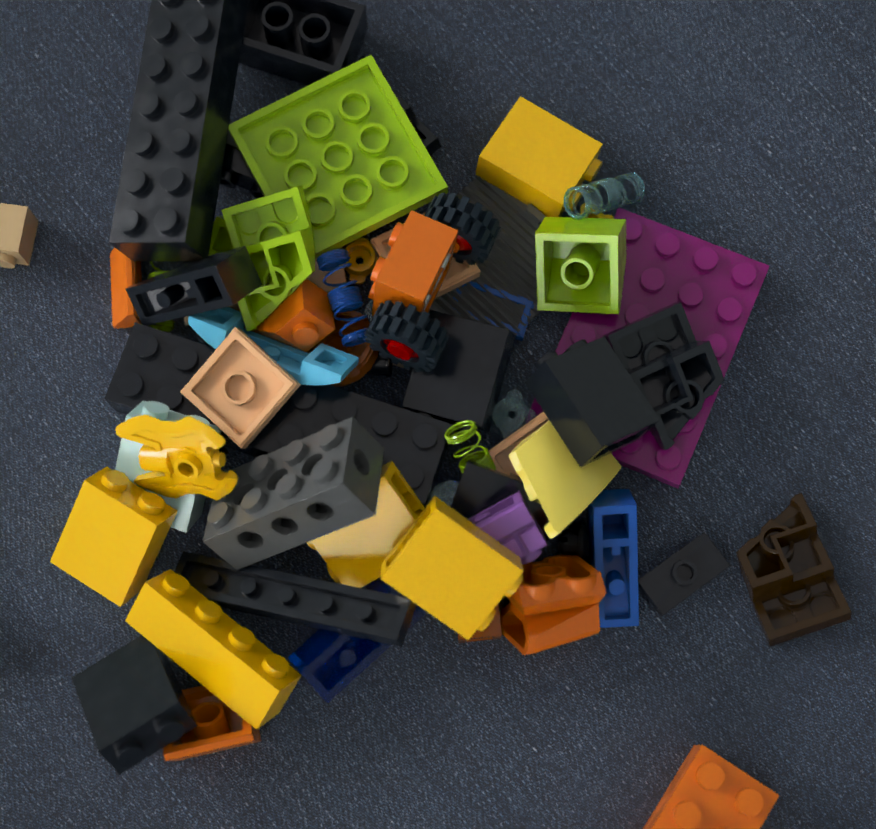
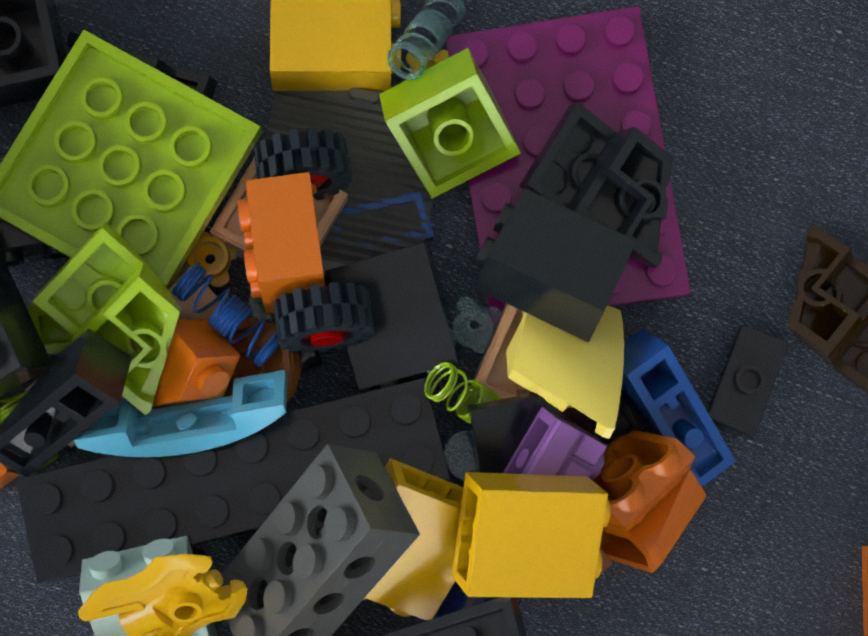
camera: 40 degrees left, 5 degrees up
light nougat tile [180,327,301,449] -> none

